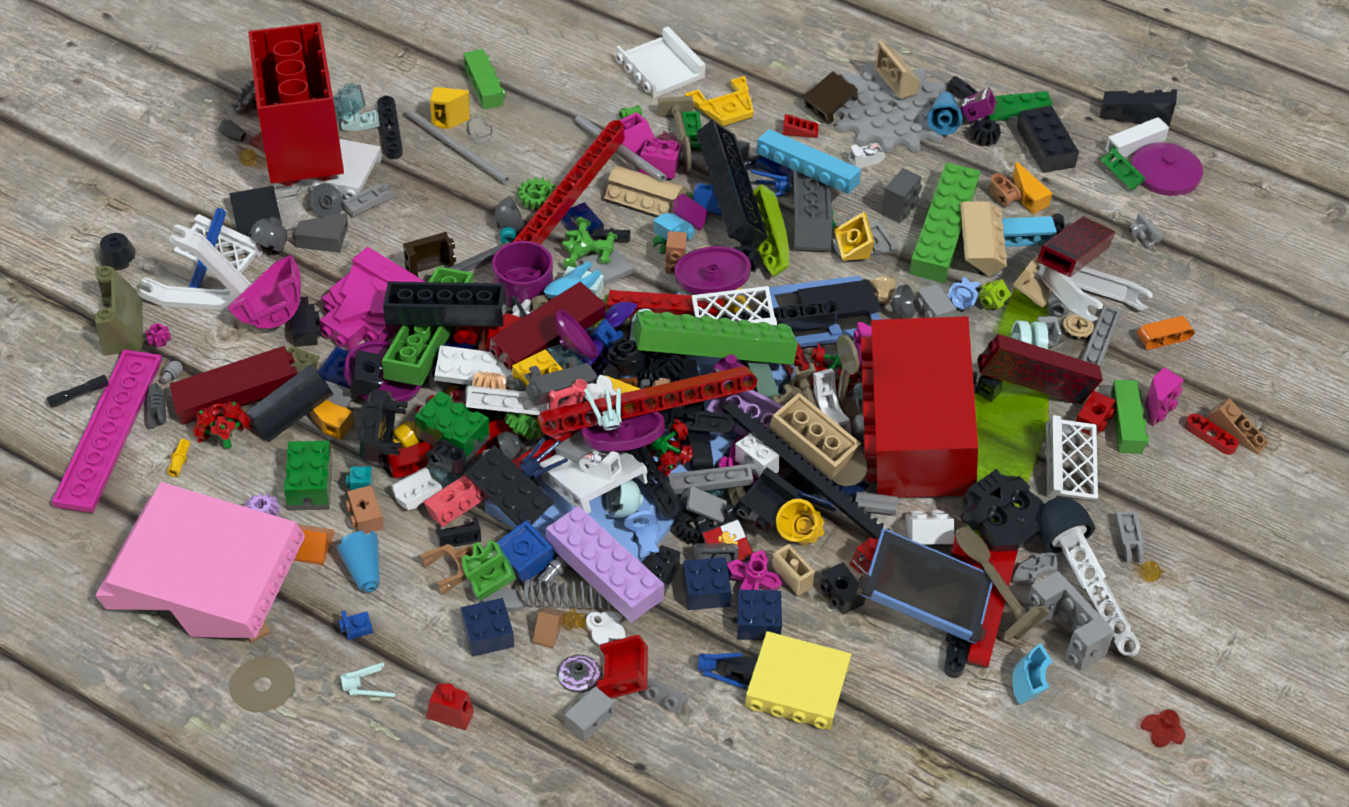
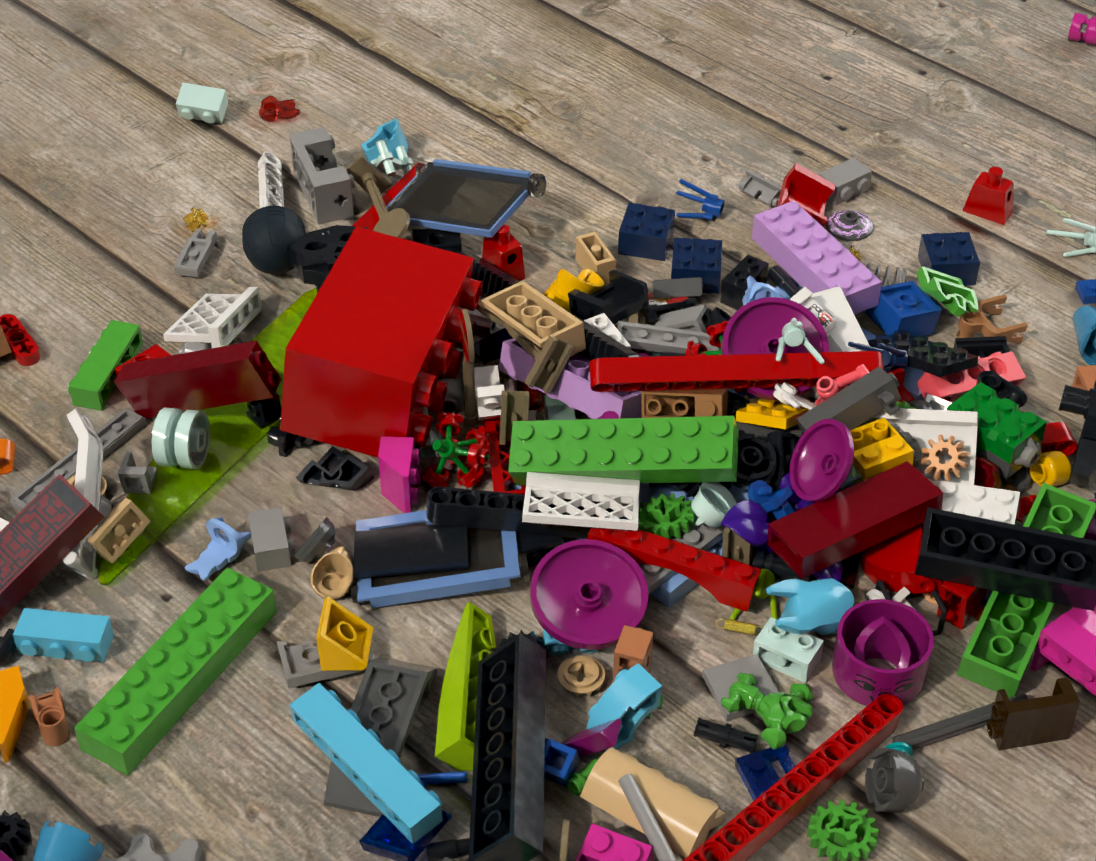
camera: 165 degrees left, 5 degrees down
white bracket [391,468,442,510] -> none
medium nougat slope [532,607,566,649] -> none
black brick [723,655,758,686] -> none
dark pink plant [727,550,782,590] -> none
light yellow panel [745,631,852,730] -> none
black brick [820,562,866,615] -> none
white leg [849,143,885,168] -> none
dark grey brick [881,168,922,223] -> none
tan slope [960,201,1007,276] -> none
lime brick [978,279,1011,310] -> none
dark pink slope [1145,367,1184,426] -> none
none -> light aqua brick [176,82,228,124]
none -> light aqua axle [370,140,413,176]

